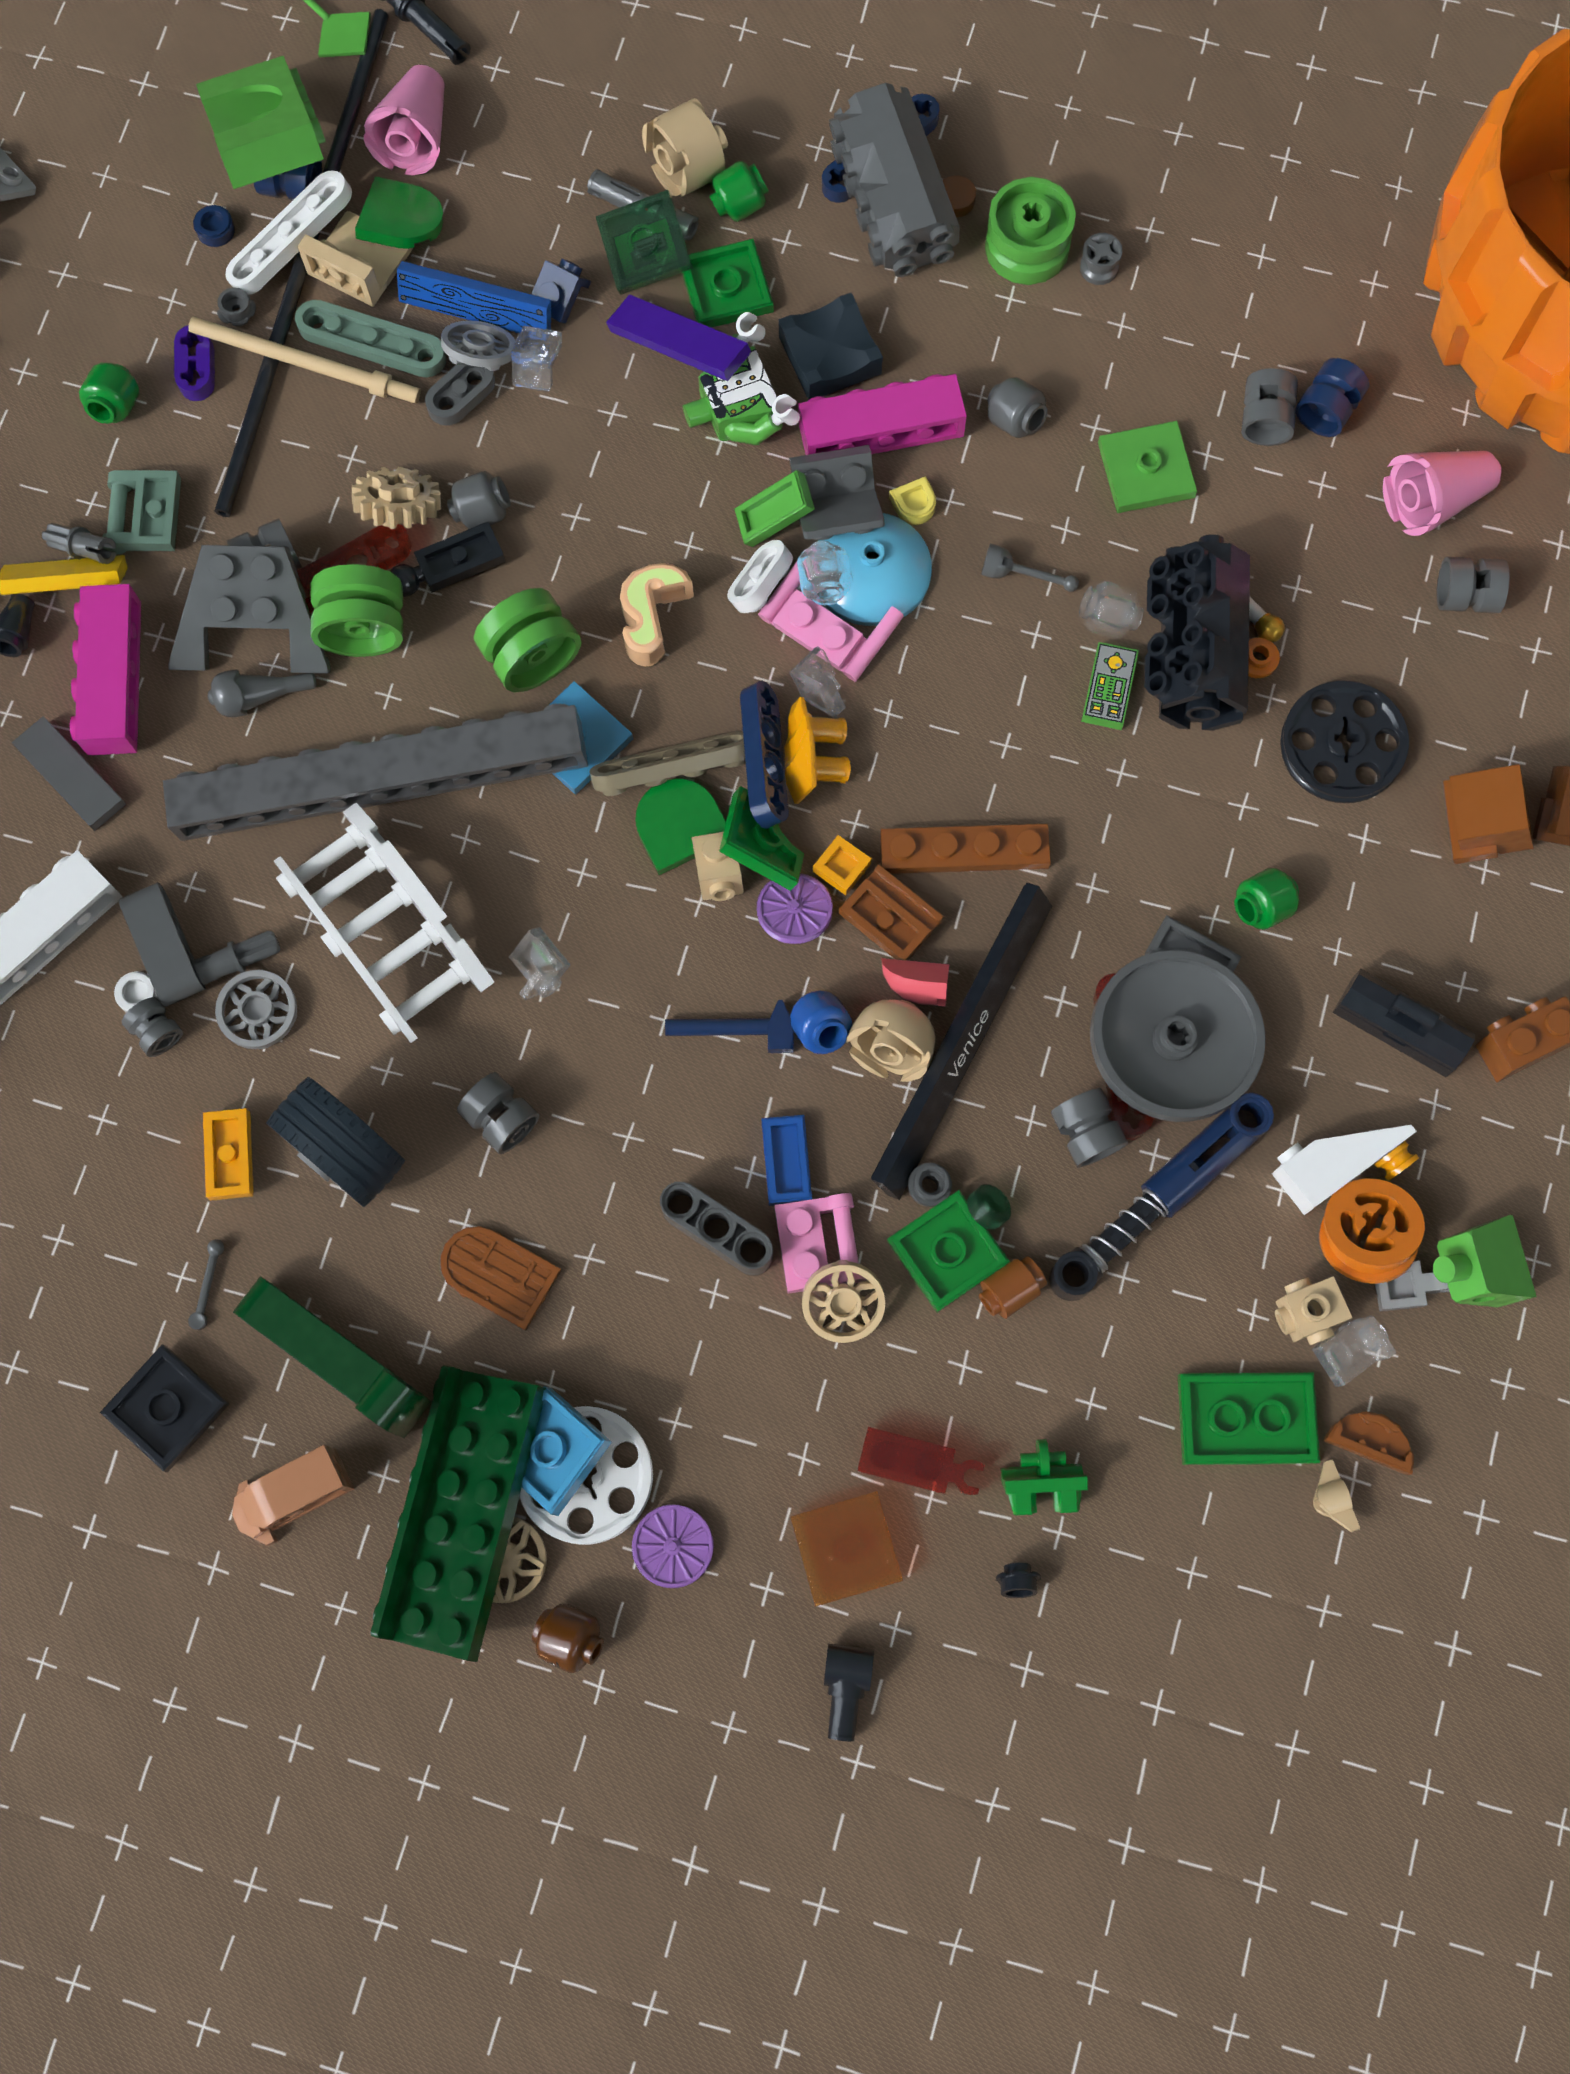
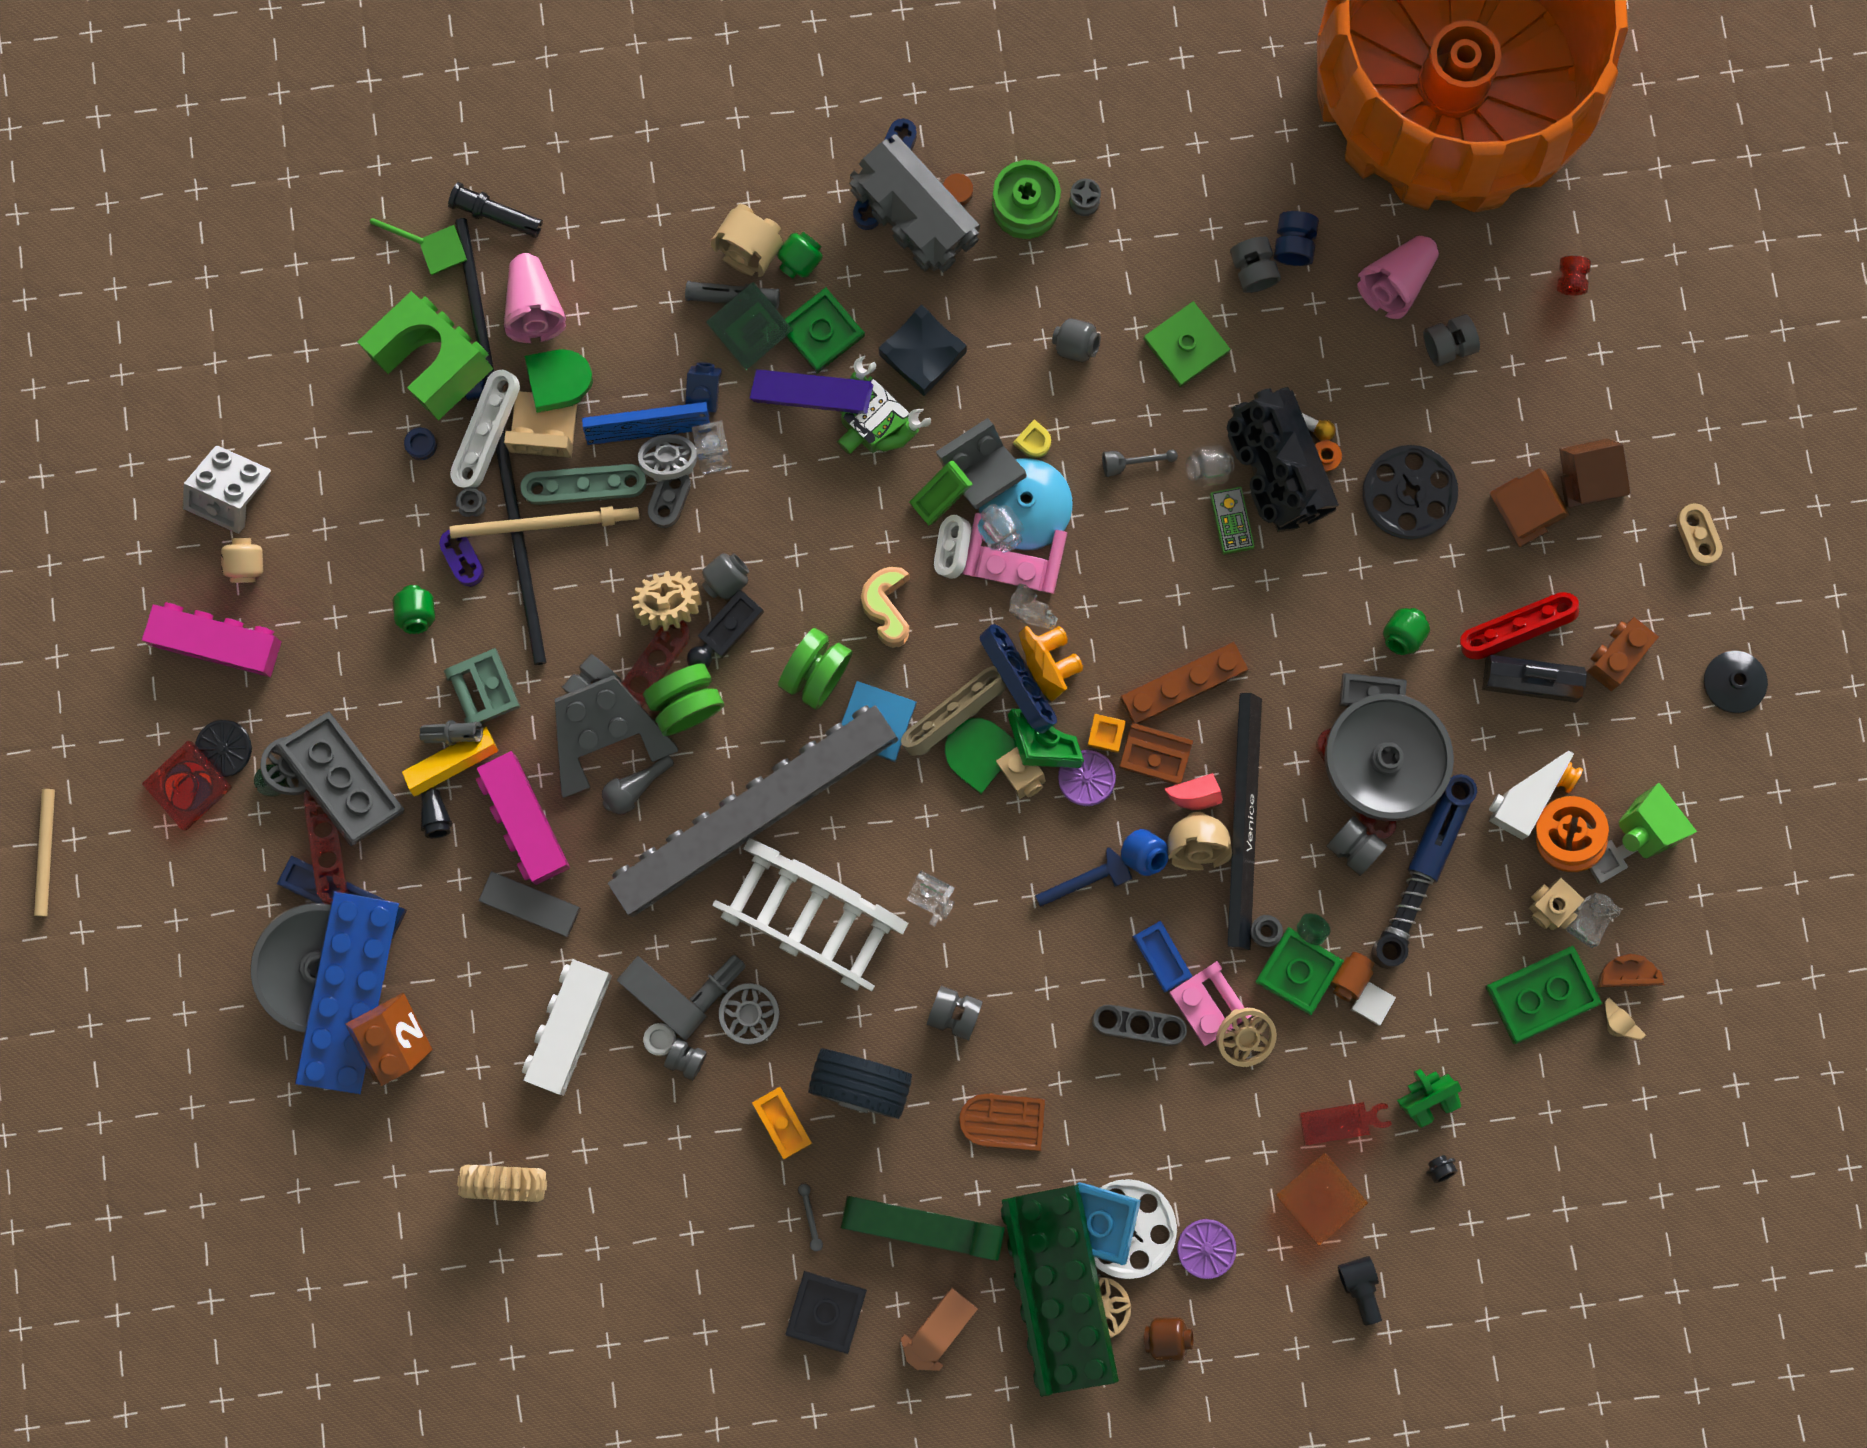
camera: 25 degrees left, 5 degrees up
dark pink brick [798,374,967,455] -> none
none -> white tile [1351,982,1396,1026]
none -> red plate [1460,592,1579,660]

